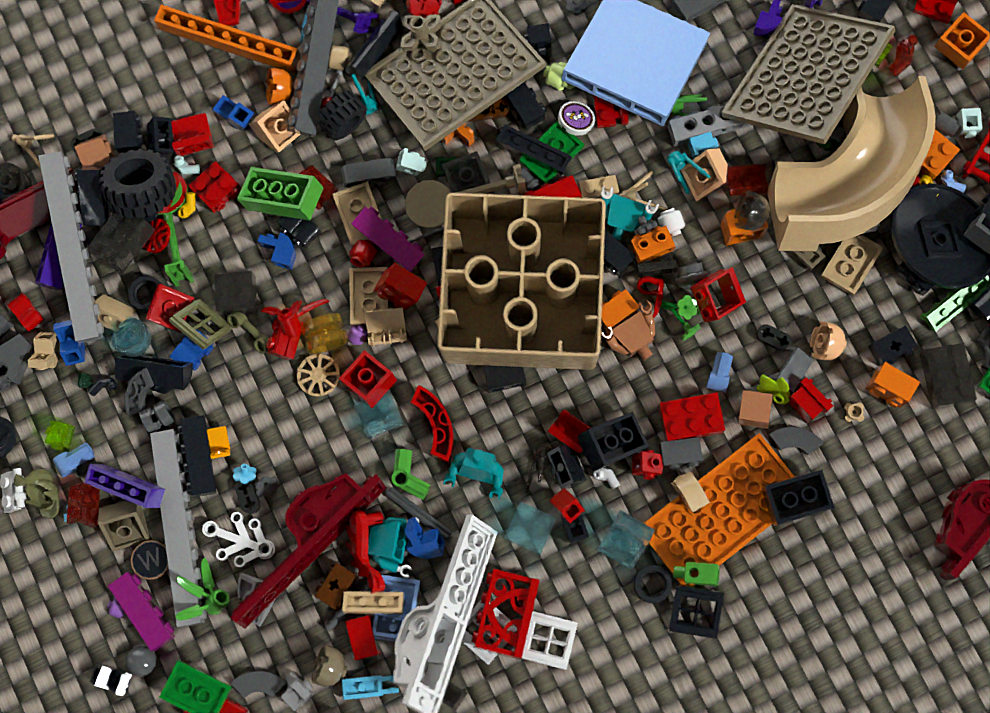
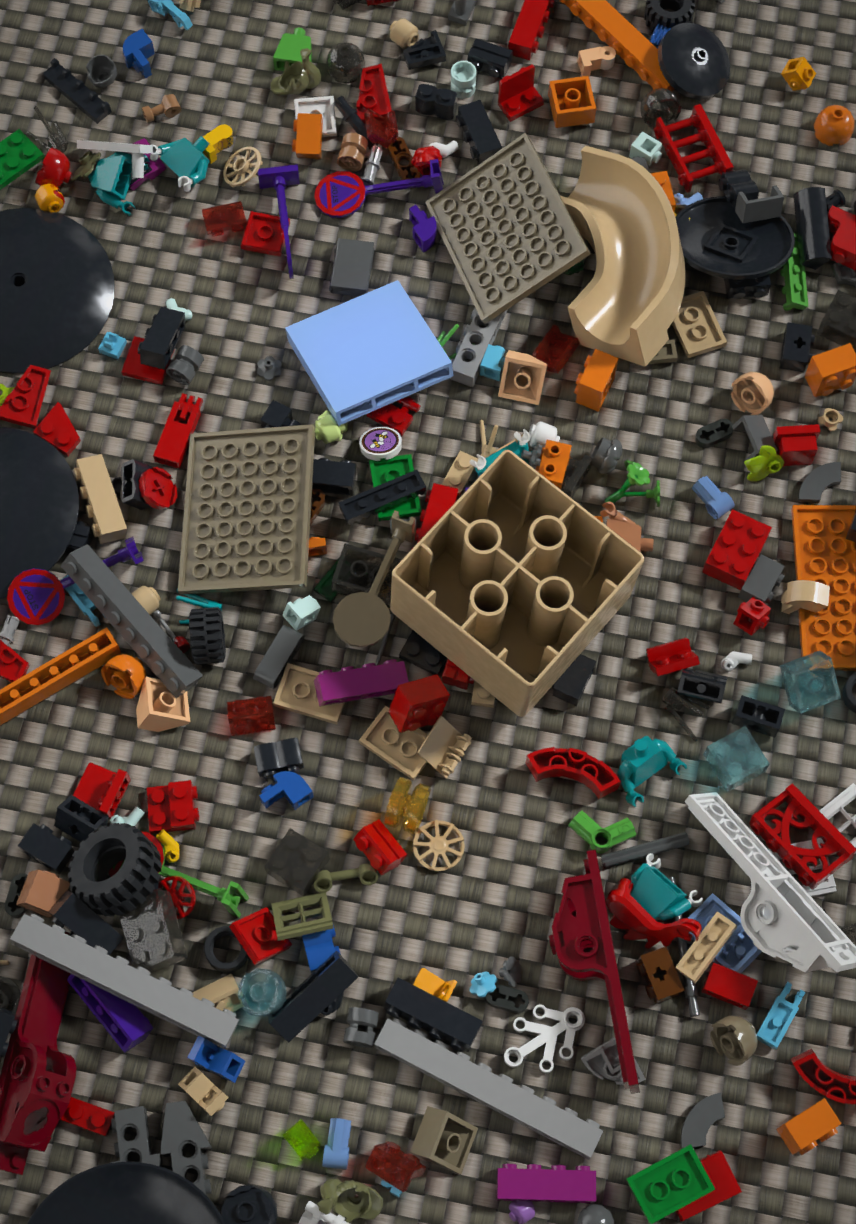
camera: 60 degrees left, 10 degrees down
red axle [7,293,45,332] -> none
clear green hinge [77,372,92,388] -> none
dark purple brick [84,464,165,508] -> none
black arm [88,377,118,396] -> none
dark grey tile [124,368,154,416] -> none
black tile [131,540,169,580] -> none
bright green plant [175,558,230,620] -> none
blue brick [213,95,254,131] -> none
bright green brick [237,167,324,220] -> none
red plant [260,299,330,338] -> none
light grey brick [281,672,314,711] -> none
red brick [339,350,397,408] -> none
black brick [345,11,403,80] -> none
medium lavender piece [347,325,368,345] -> none
red head [349,239,377,268] -> none
clear light blue bracket [354,390,404,439] -> none
dark tan plant [401,15,441,51] -> none
blue brick [404,517,446,559] -> none
red brick [549,488,585,523] -> none
black brick [577,411,649,472] -> none
red piece [637,276,665,318] -> none
teal plant [667,151,710,194] -> none
red window [691,267,746,322] -> none
clear smoke cylinder [734,191,771,231] -> none
nougat head [739,390,773,429] -> none
clear red arm [888,35,918,77] -> none

